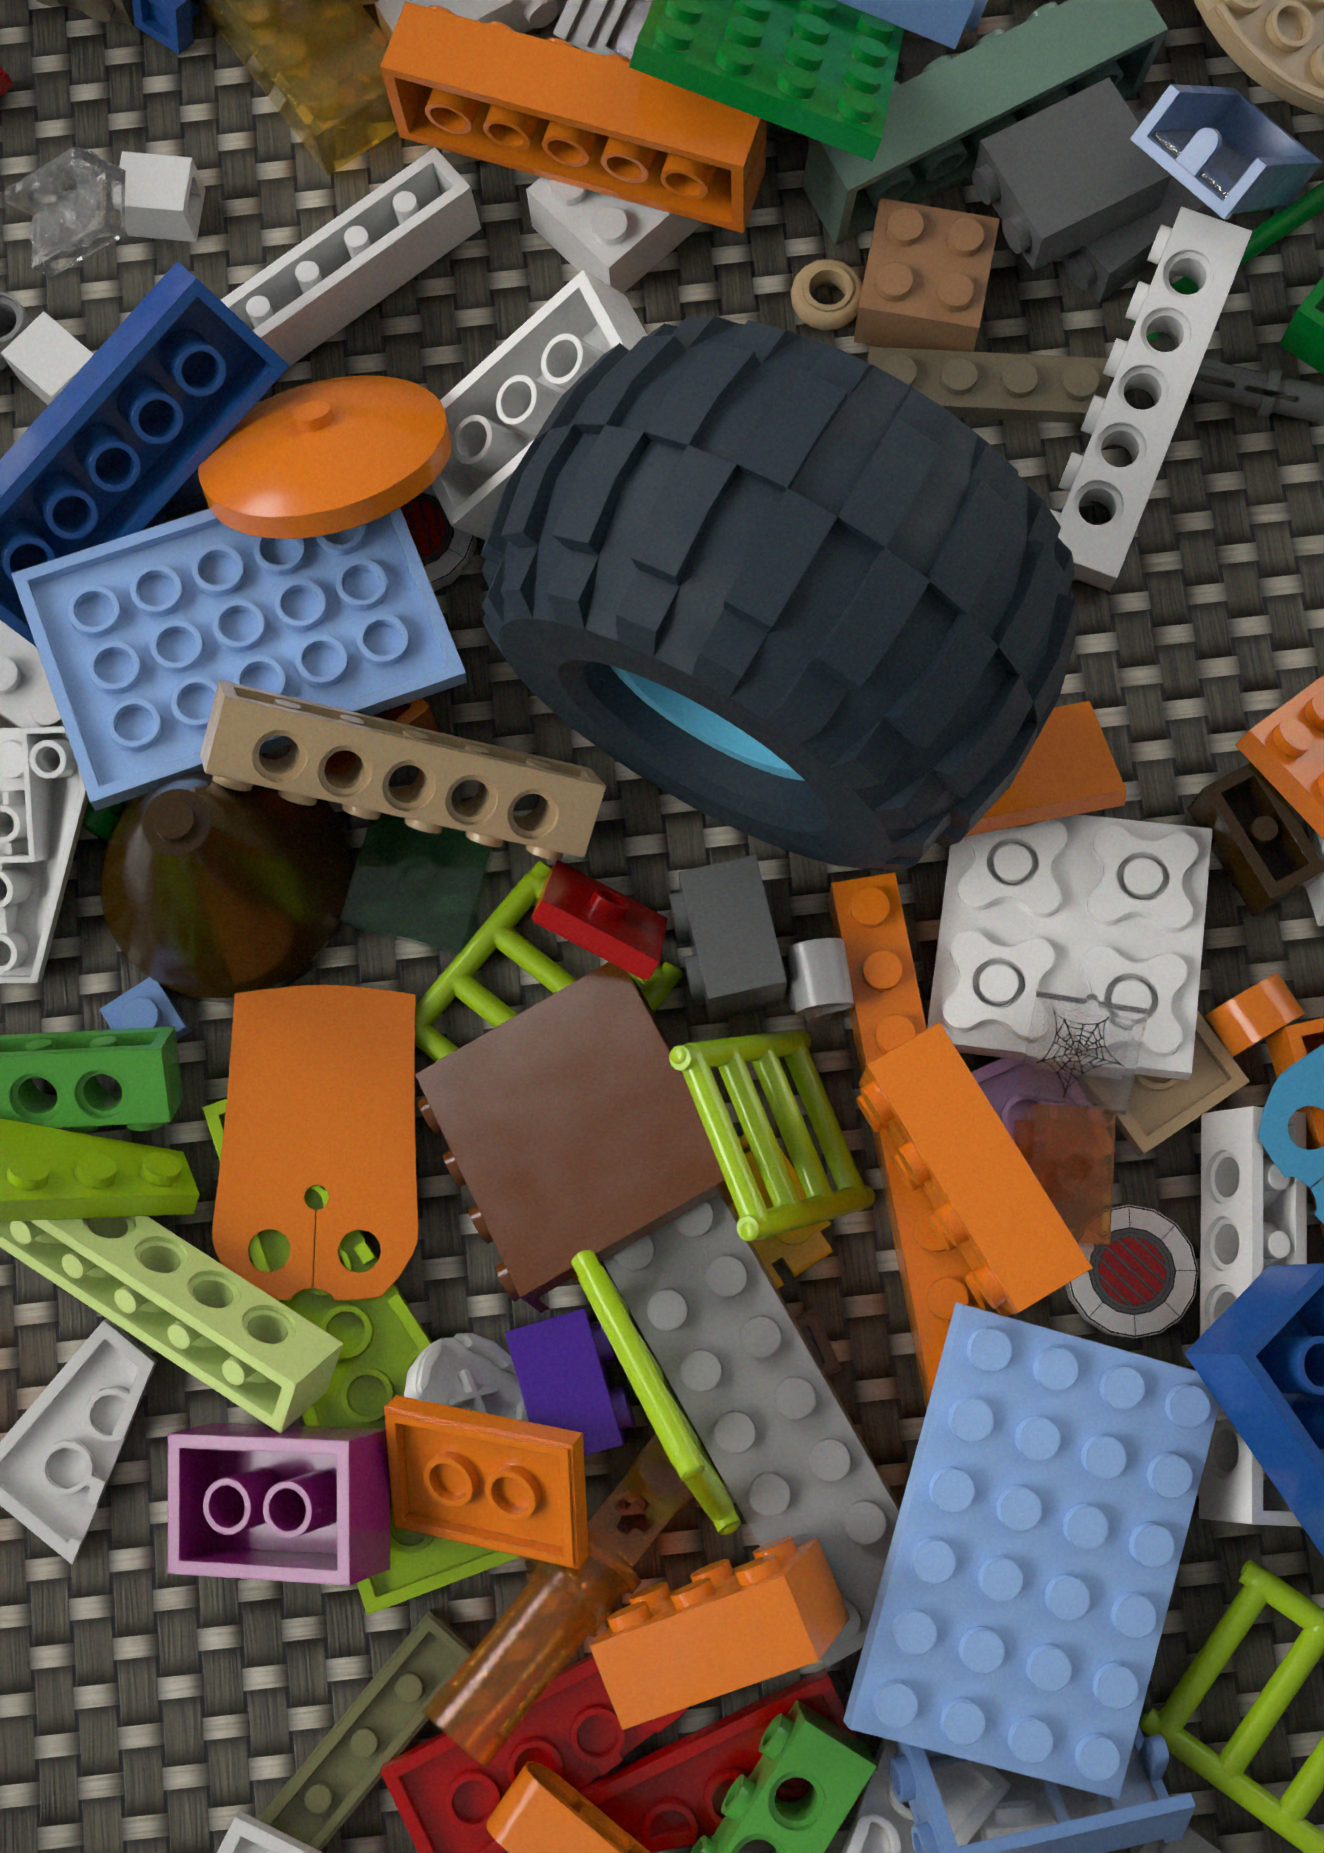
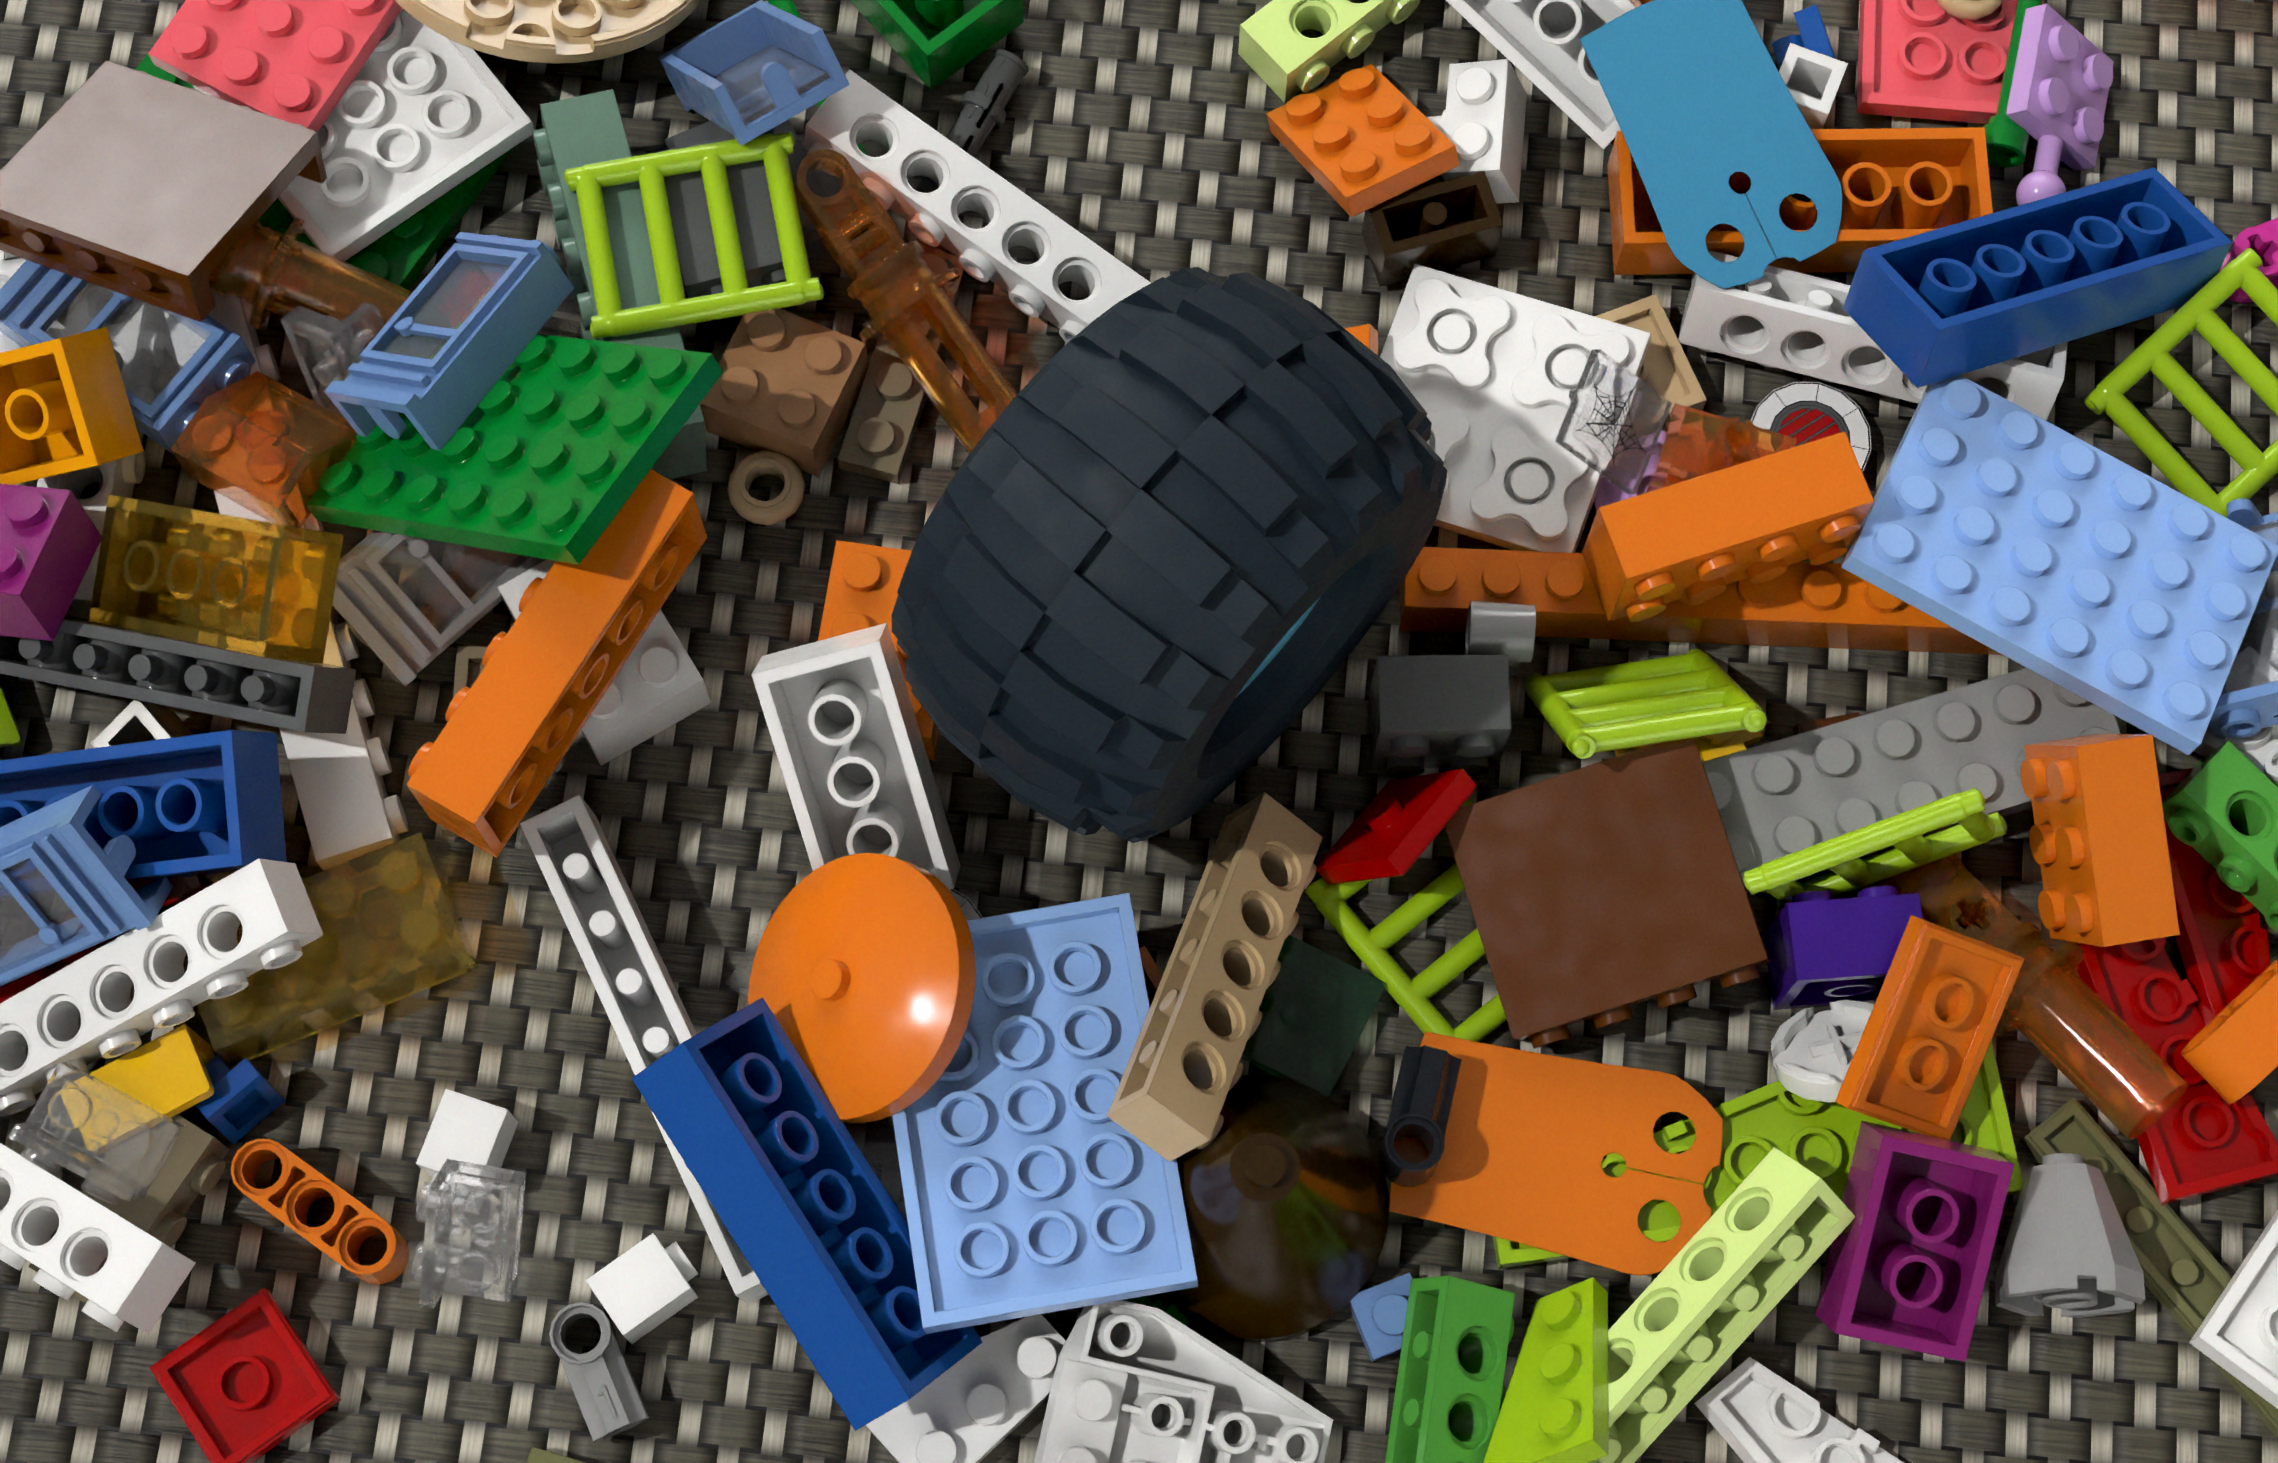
camera: 85 degrees left, 5 degrees down
orange piece [1204,972,1305,1057] -> none
none -> orange beam [231,1138,409,1285]
none -> lime bar [564,131,824,339]
none -> clear orange piece [794,149,1017,454]
none -> black piece [1378,1045,1461,1187]
none -> light grey cone [1994,1153,2145,1318]

